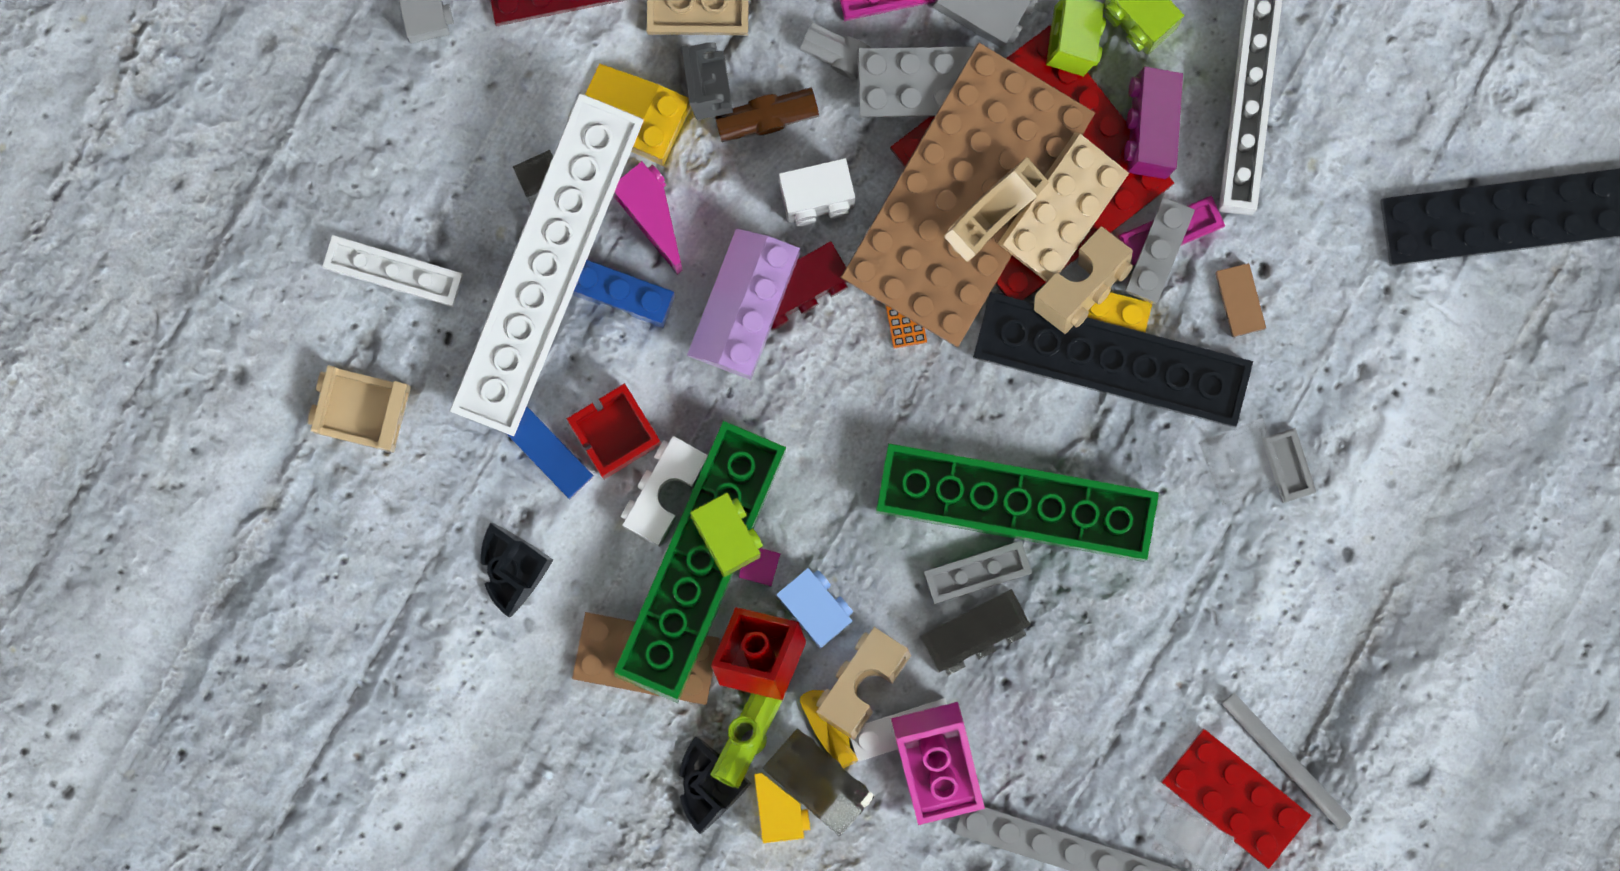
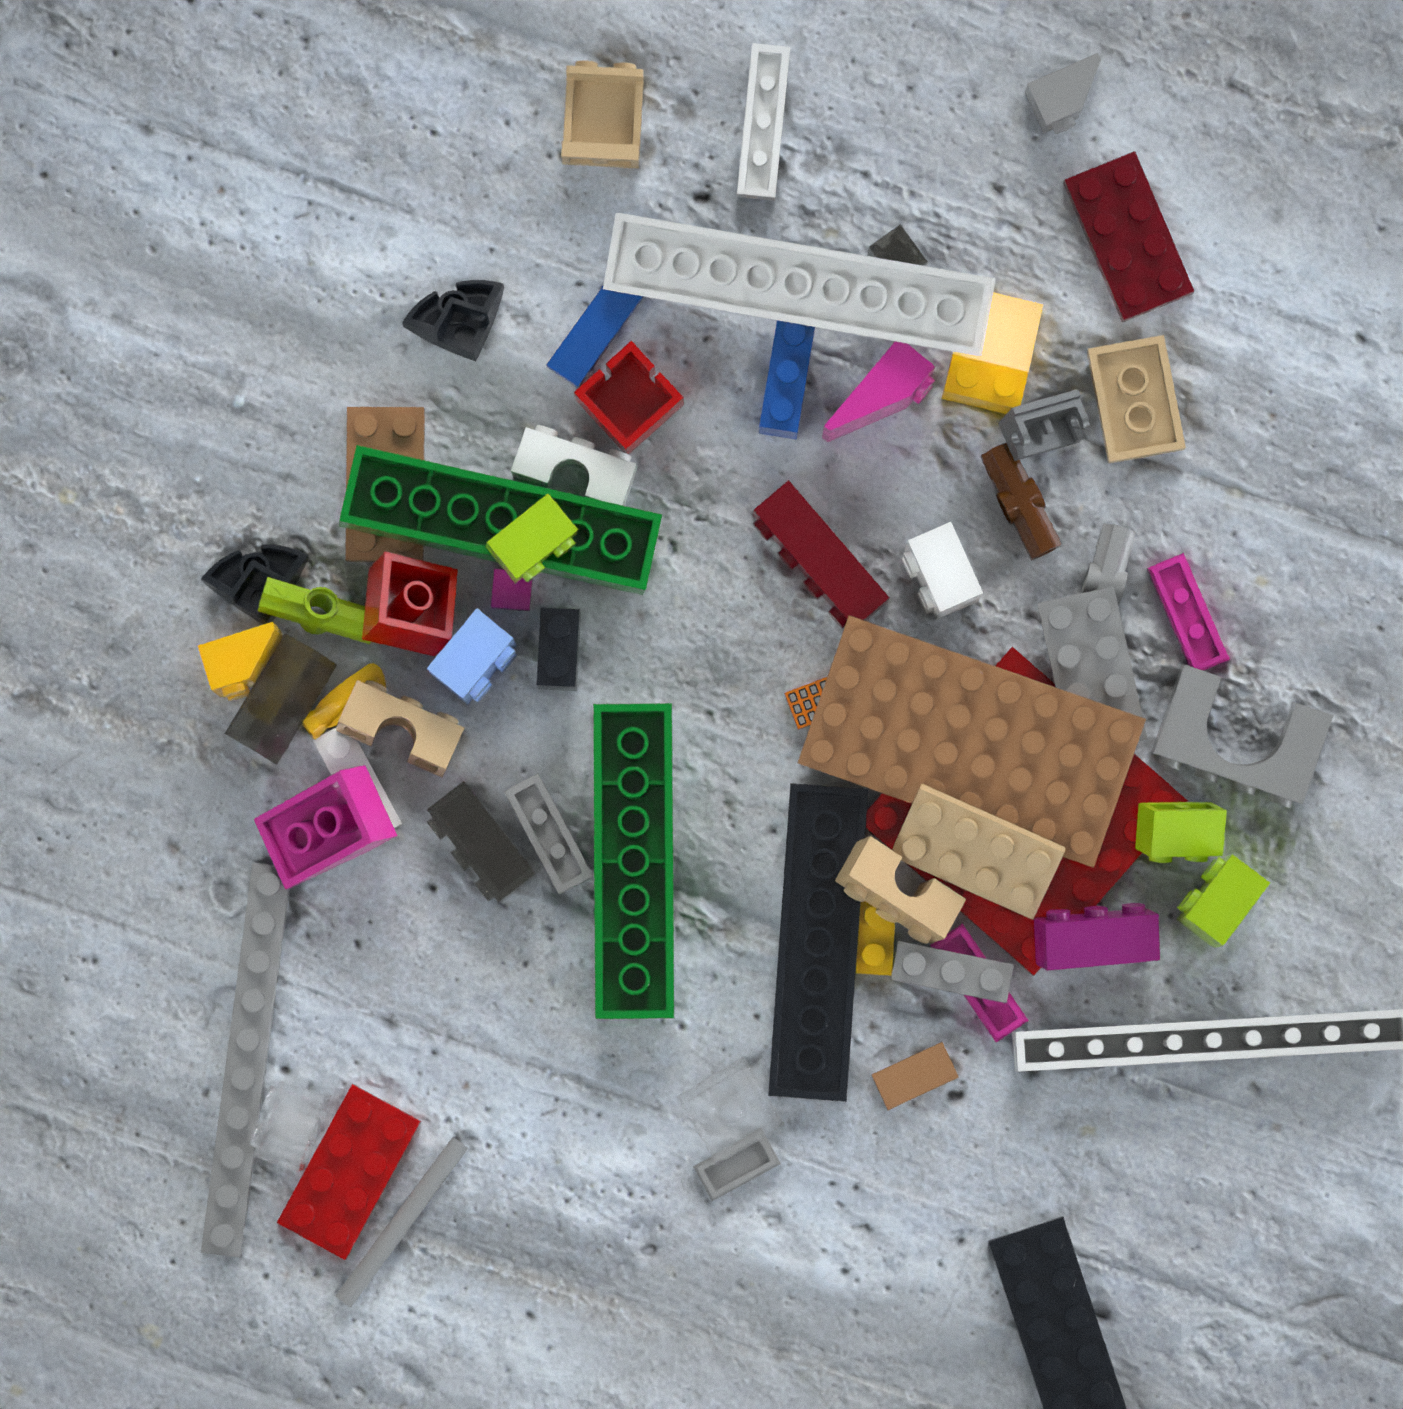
camera: 85 degrees right, 0 degrees up
lavender slope [687,229,800,380] -> none
tan arch [944,157,1050,262] -> none
none -> black brick [536,607,581,691]

